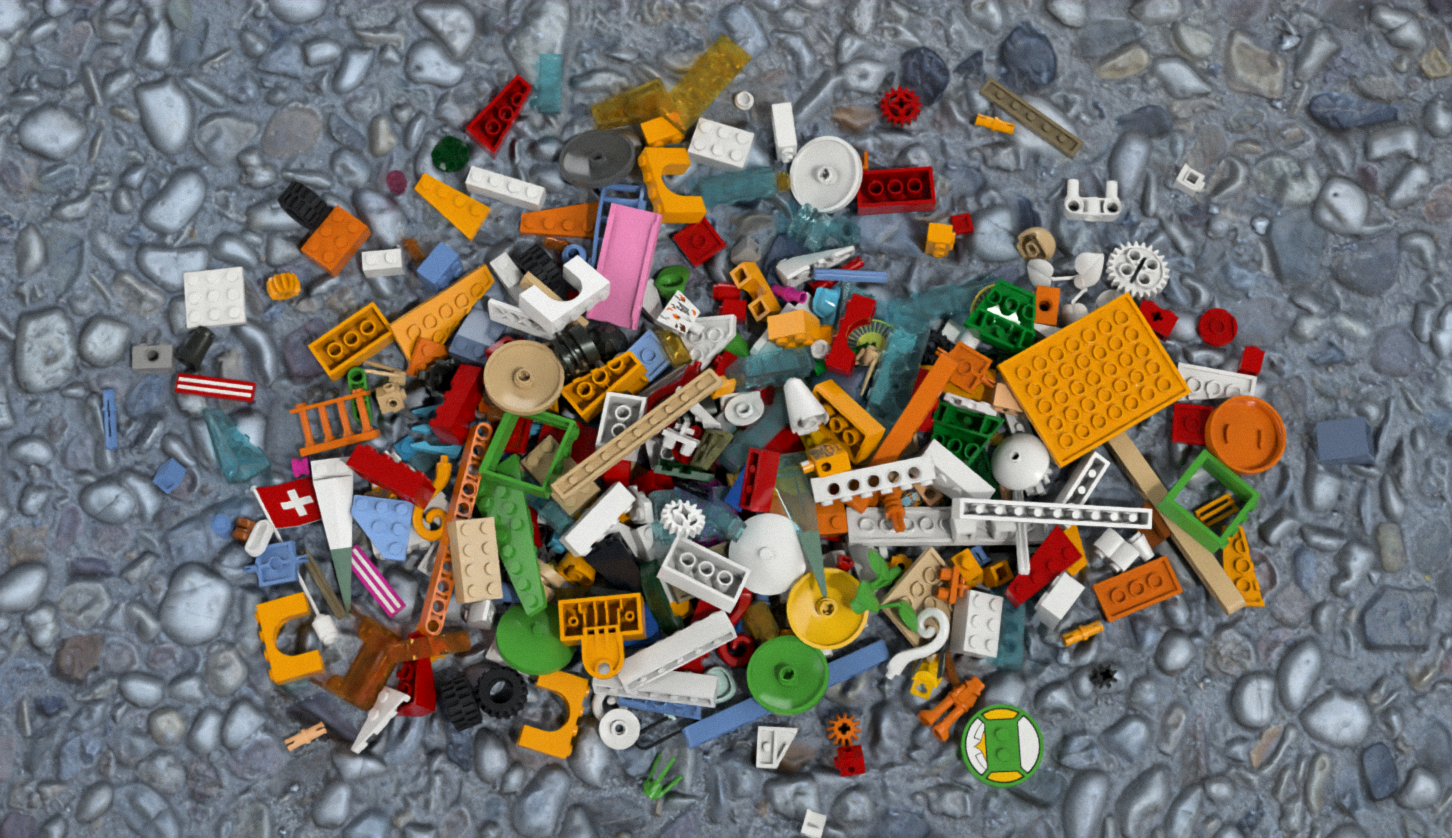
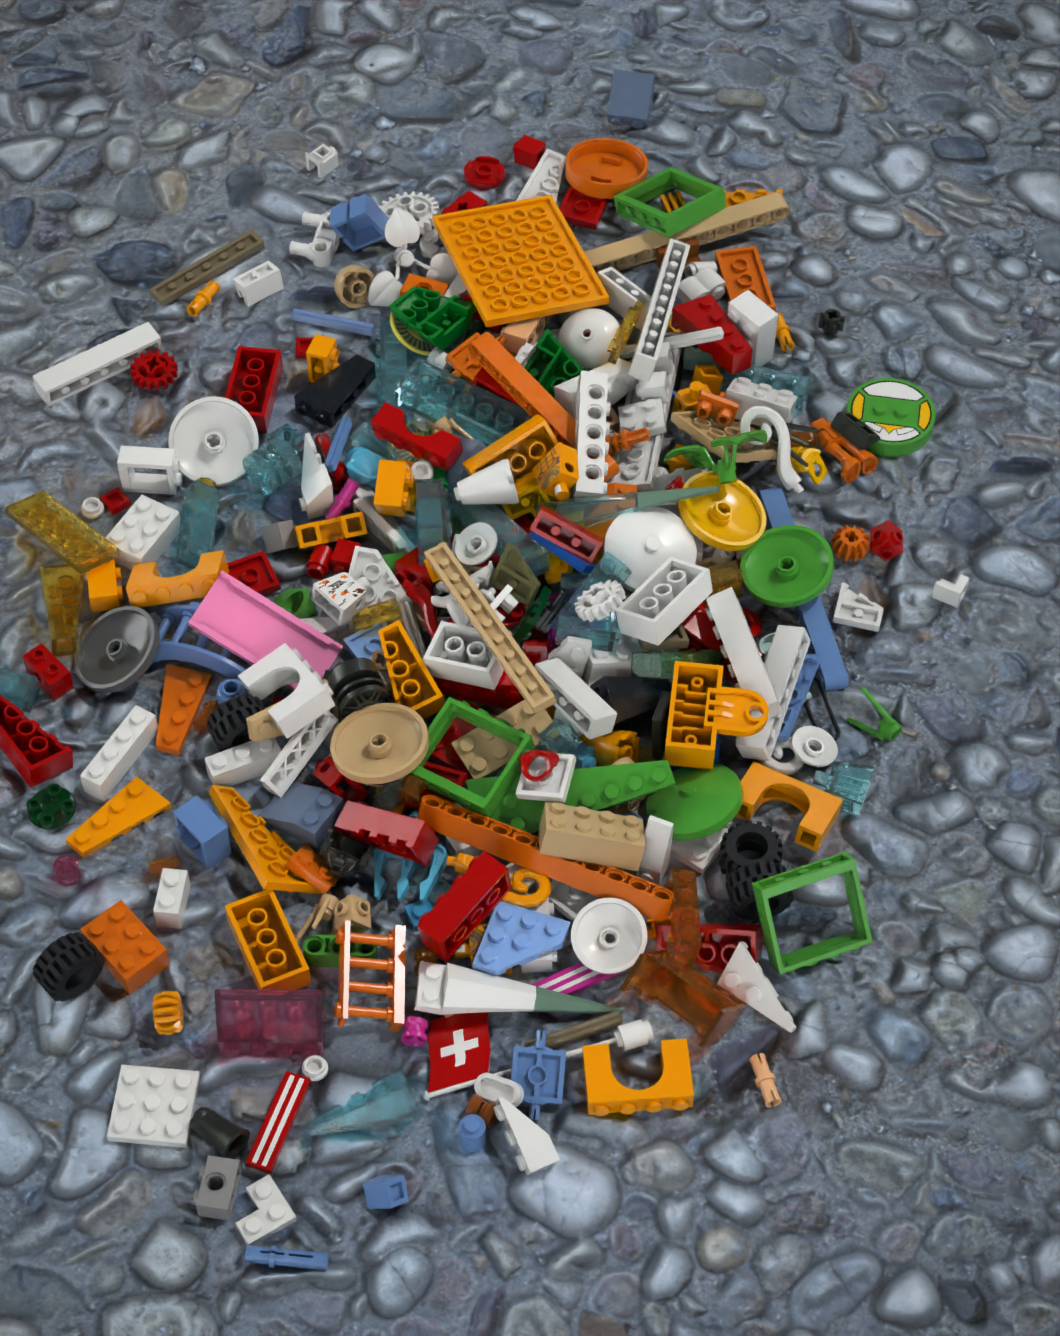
camera: 80 degrees left, 20 degrees down
none -> red brick [23,643,74,701]
none -> white brick [33,322,163,407]
none -> red tile [99,487,132,516]
none -> clear pink slope [215,989,325,1057]
none -> white hinge [233,261,284,307]
none -> white plate [236,1175,297,1246]
none -> medium blue axle [291,308,374,336]
none -> black slope [294,355,376,428]
none -> white plate [302,1055,328,1081]
none -> medium blue piece [330,193,389,251]
none -> white slope [494,1096,560,1176]
none -> white plate [516,751,576,803]
none -> red piece [518,750,559,782]
none -> white dish [571,898,648,974]
none -> clear yellow wing [607,300,645,365]
none -> white plate [618,397,667,436]
none -> bright green window [752,852,873,974]
none -> clear light blue torso [813,761,874,817]
none -> pearl dark grey slope [831,412,880,450]

